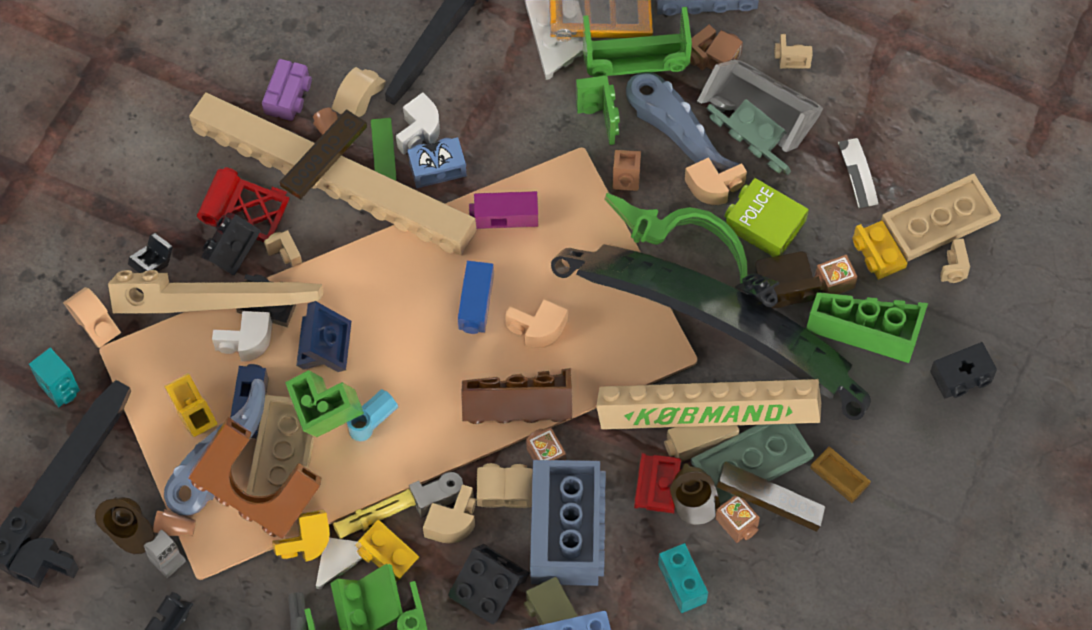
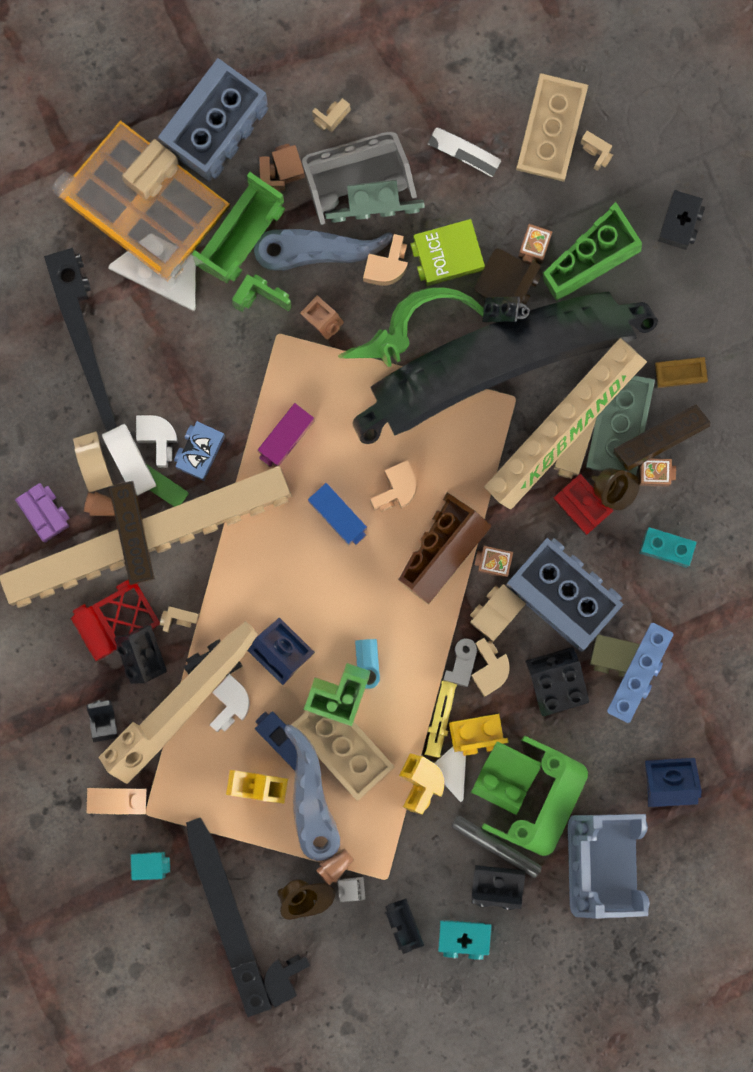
camera: 50 degrees left, 20 degrees up
dark orange arch [188,417,322,539] -> none
yellow bracket [852,220,907,280] -> none
none -> white beam [102,423,156,495]

